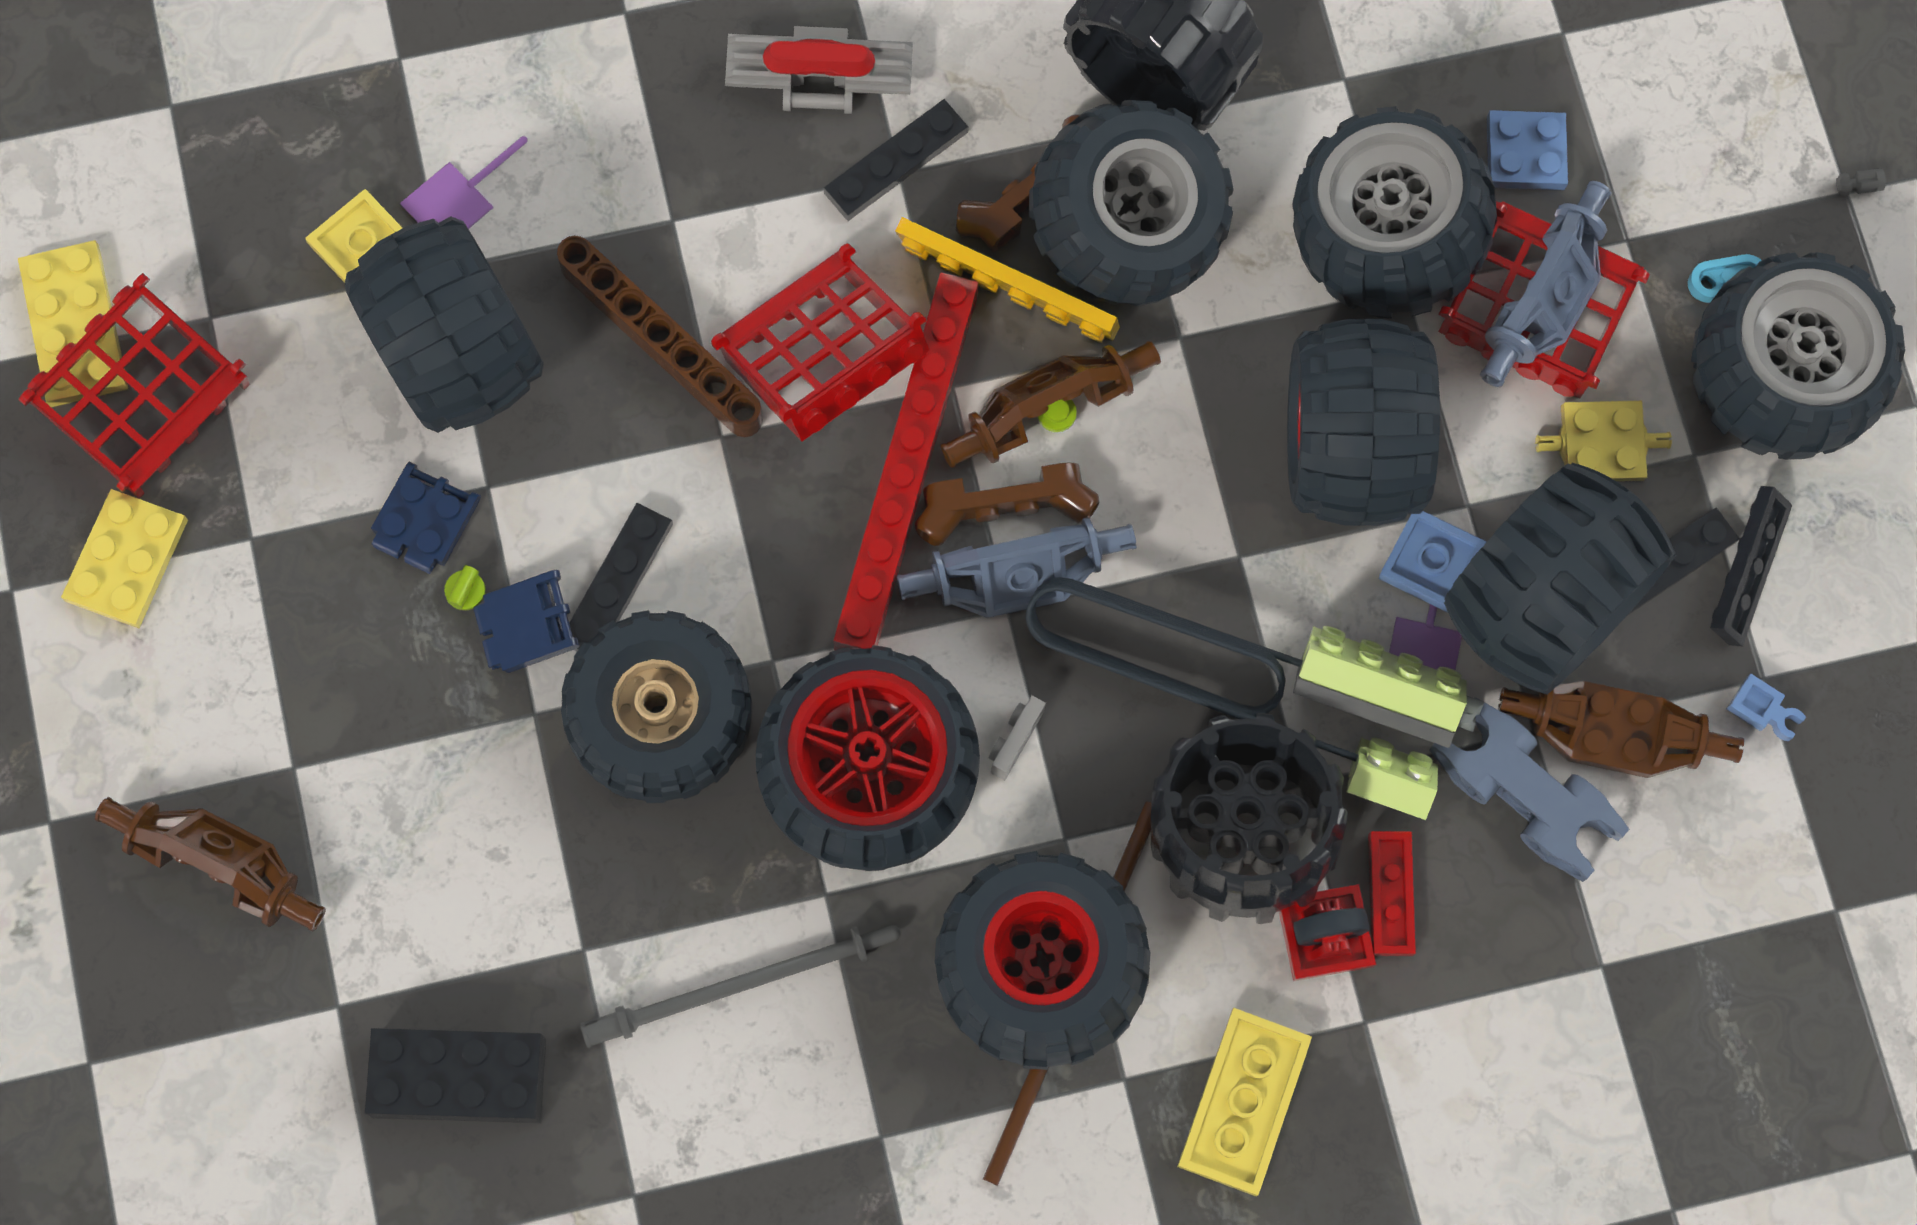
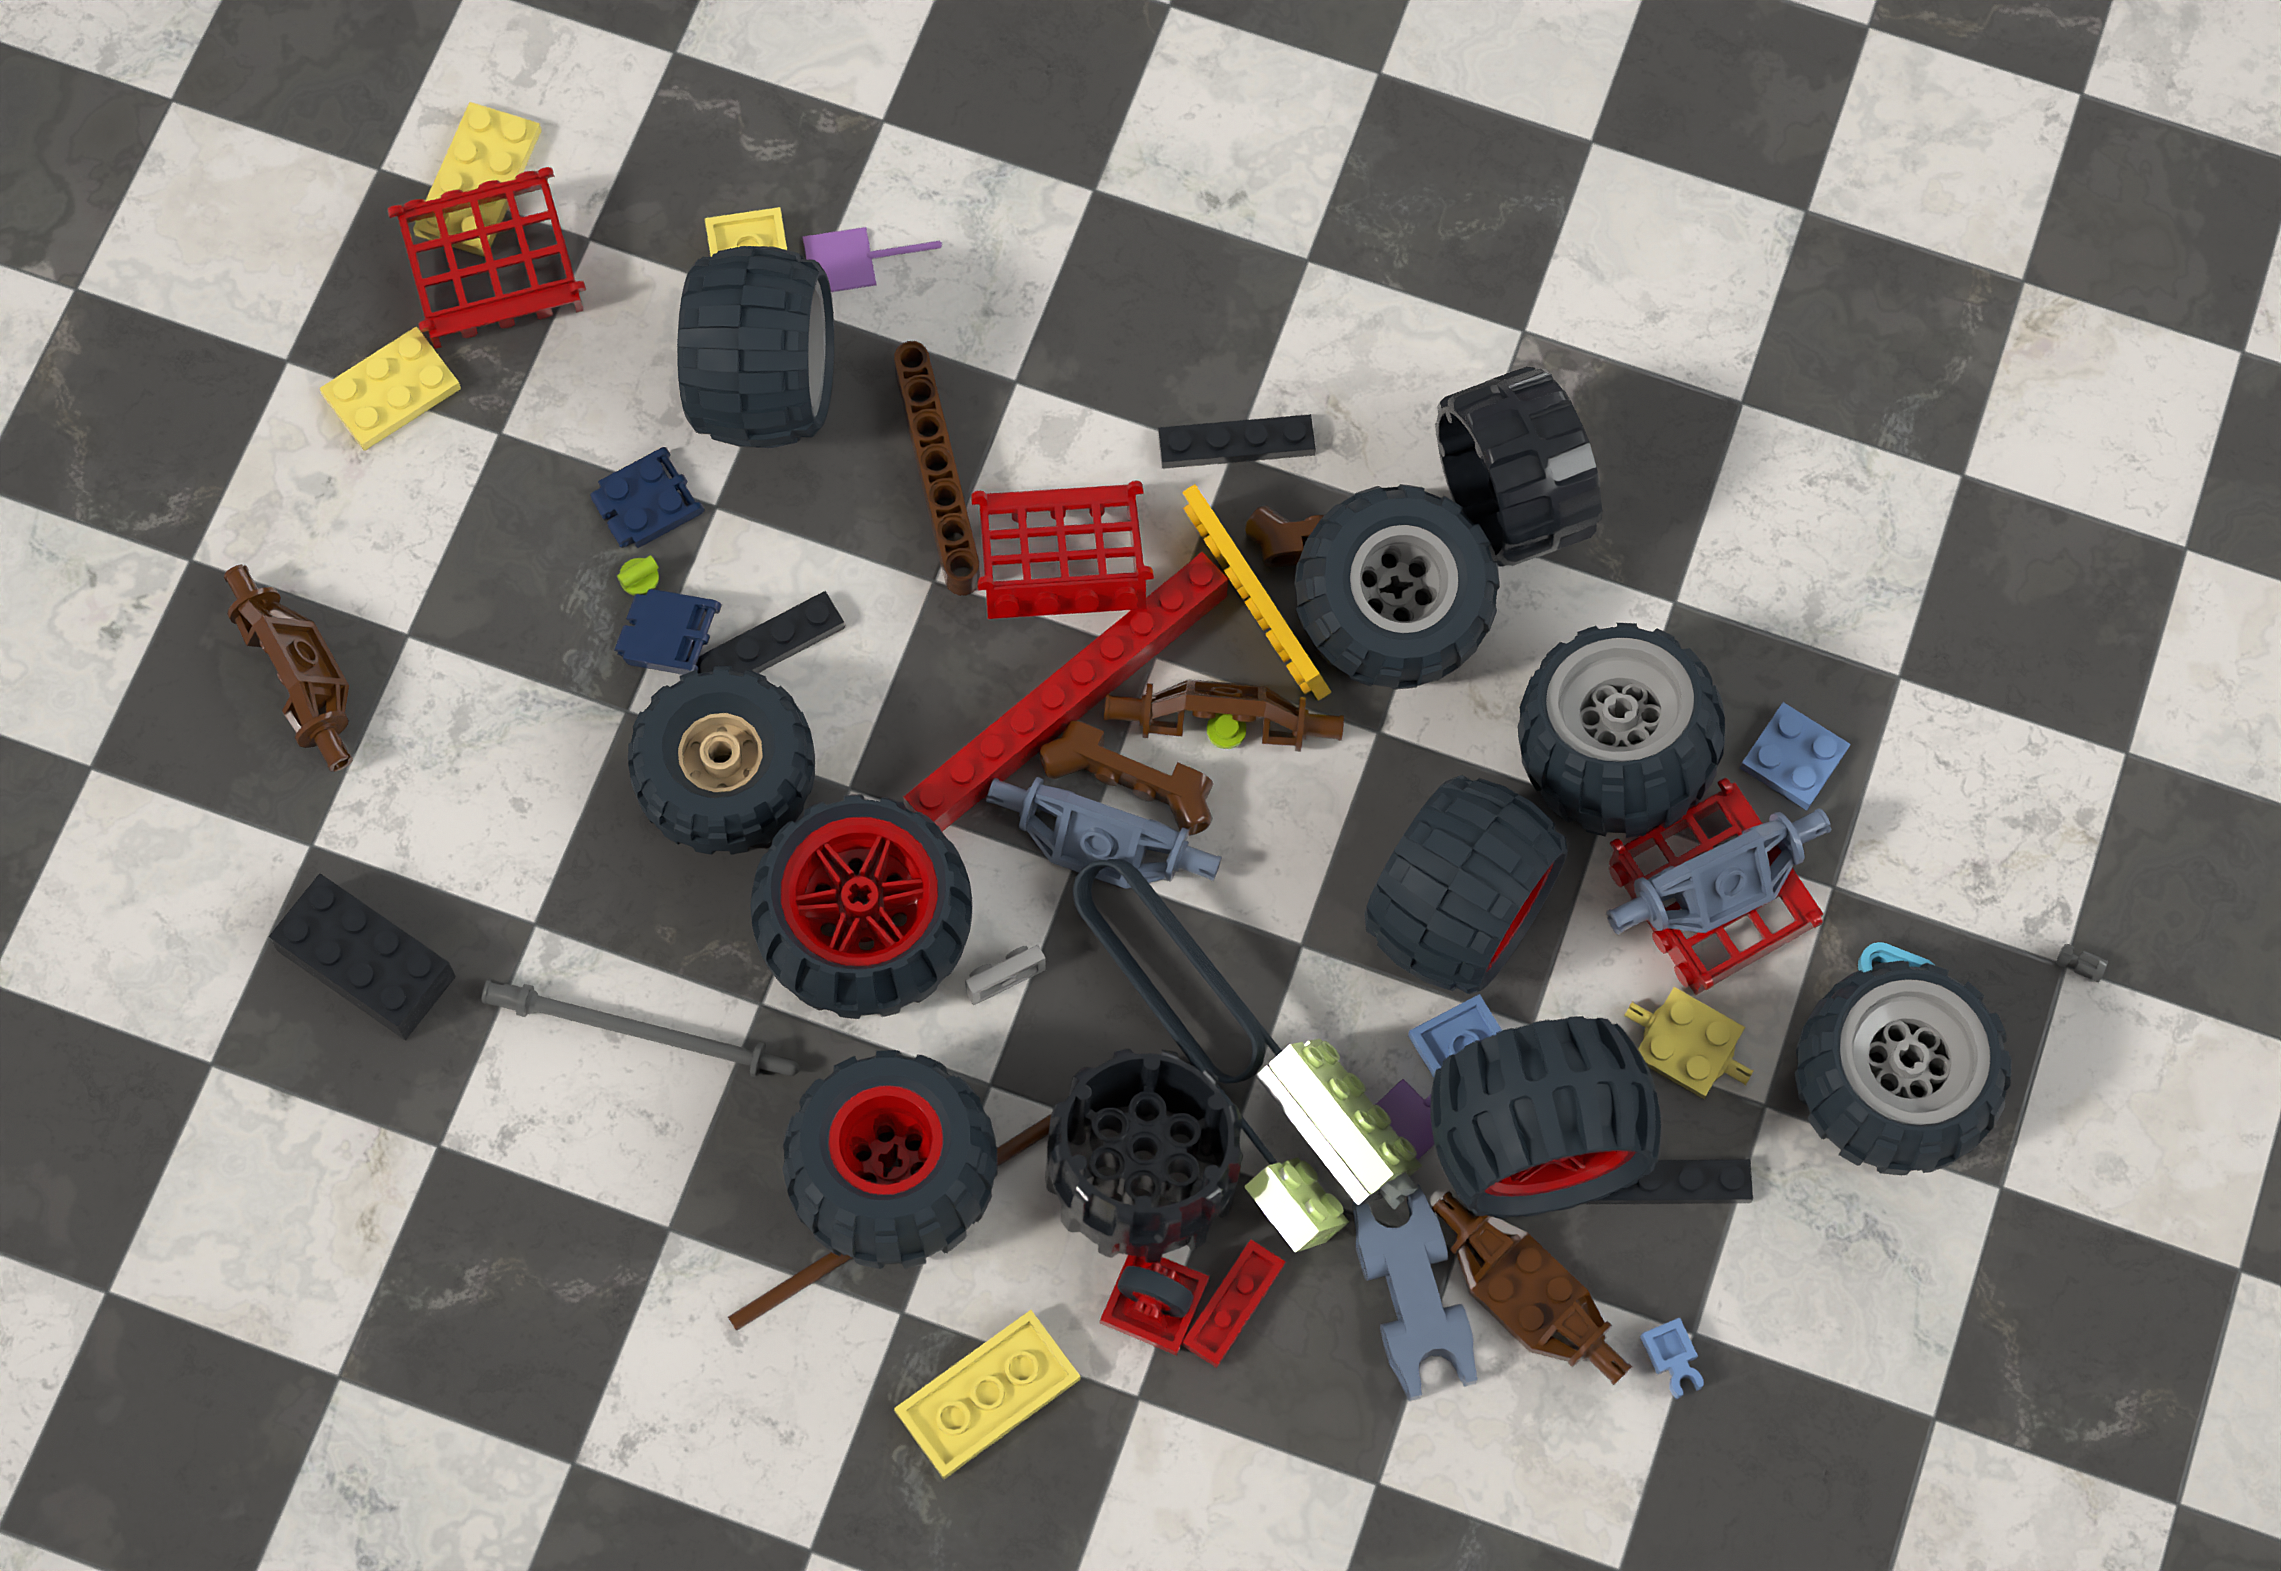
camera: 35 degrees right, 5 degrees down
light grey piece [725,26,913,114] -> none
black plate [1710,486,1792,647] -> none

